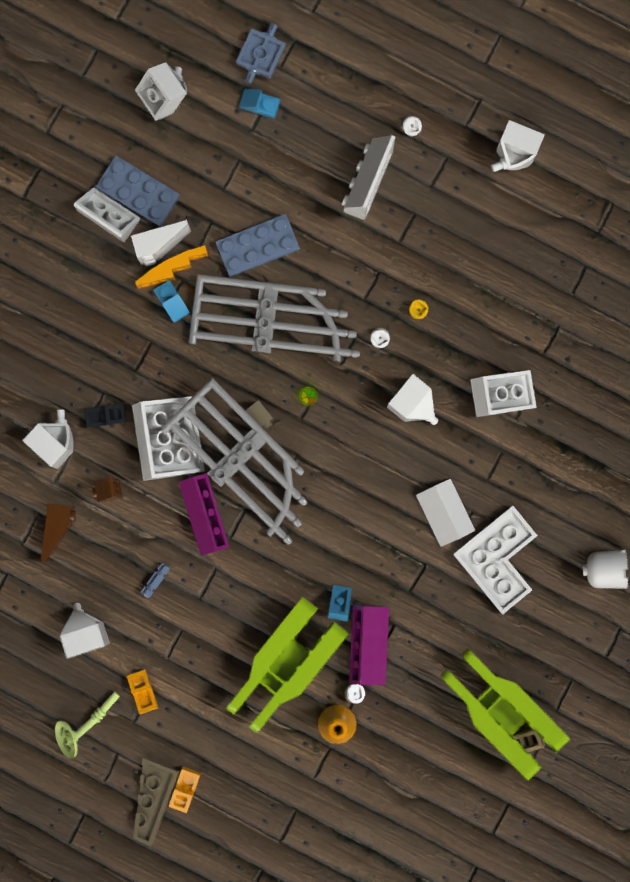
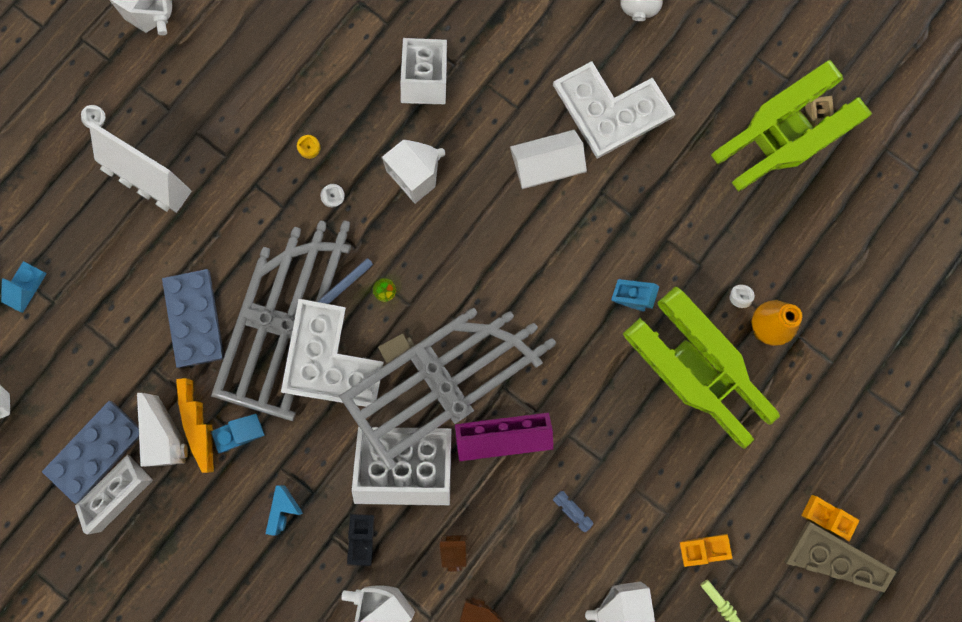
camera: 85 degrees left, 5 degrees down
magenta brick [349,605,389,685] -> none
none -> dark azure slope [266,485,303,536]
none -> white plate [281,299,383,407]
none -> sand blue bar [317,258,373,304]

